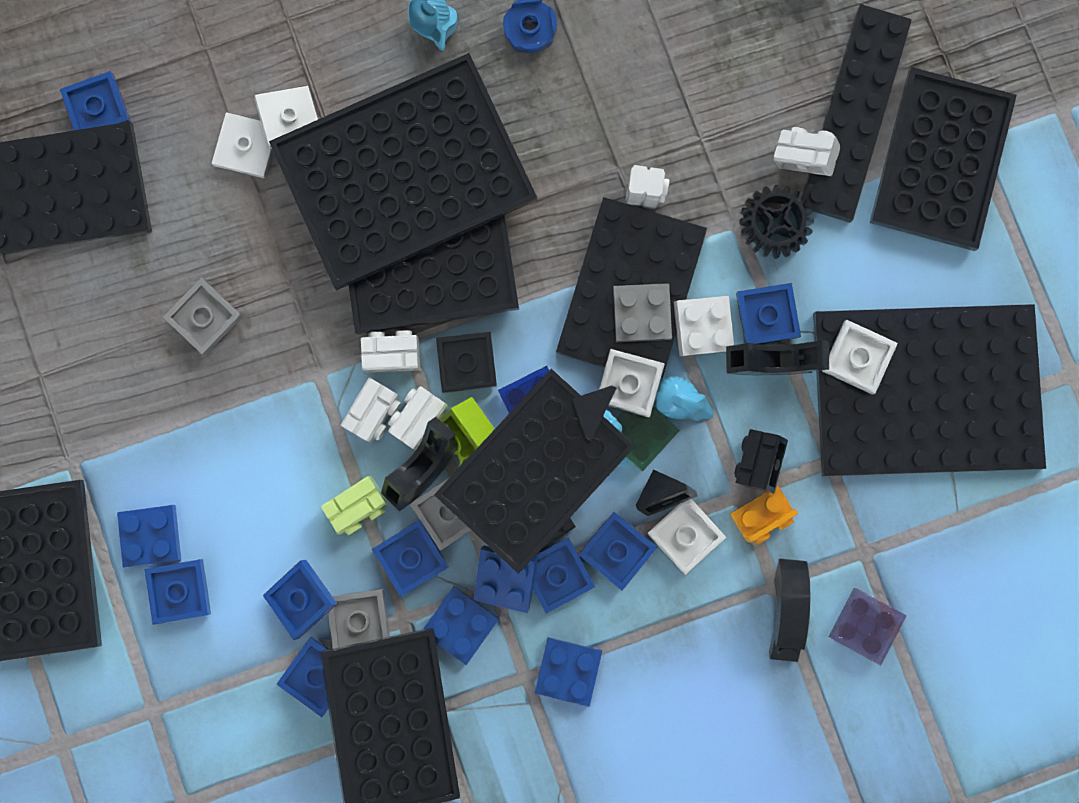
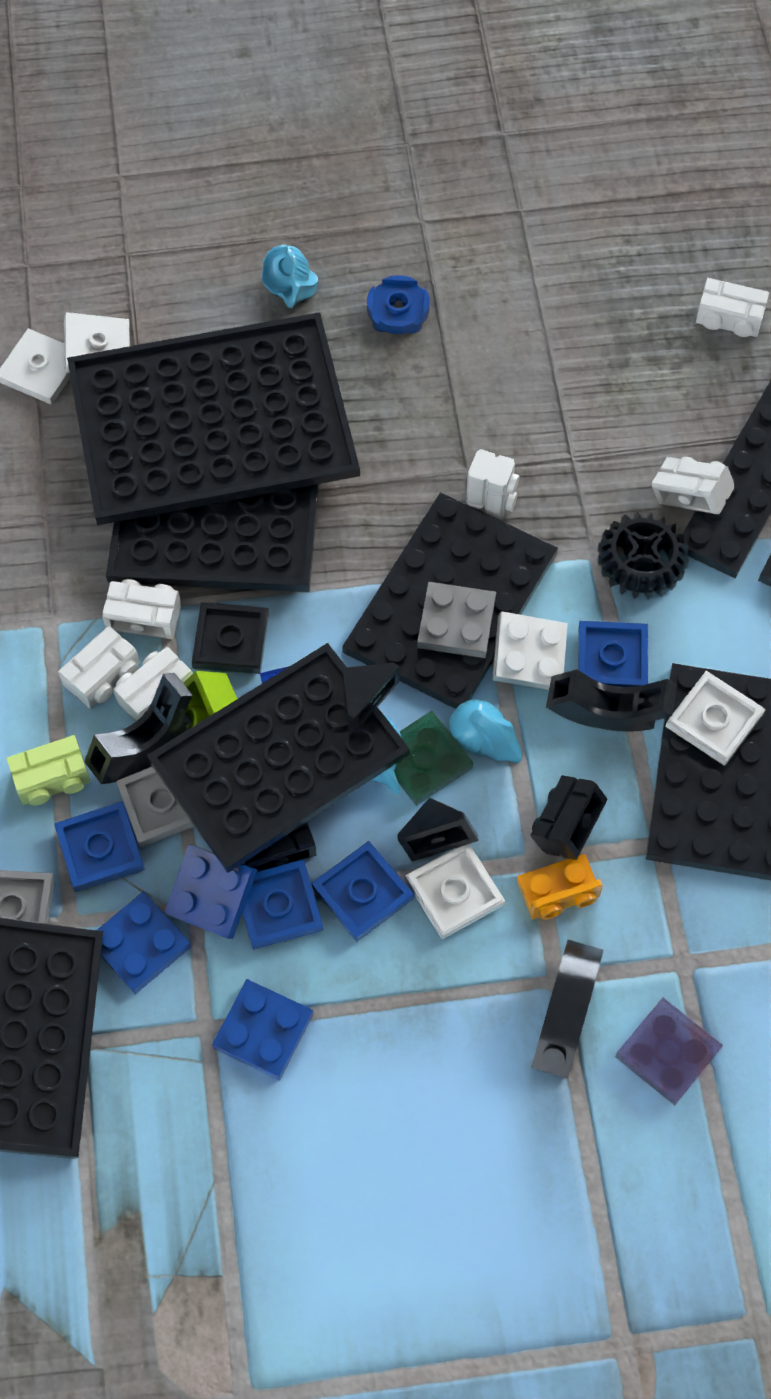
camera: 10 degrees right, 20 degrees down
white plate [599,349,665,418] -> none

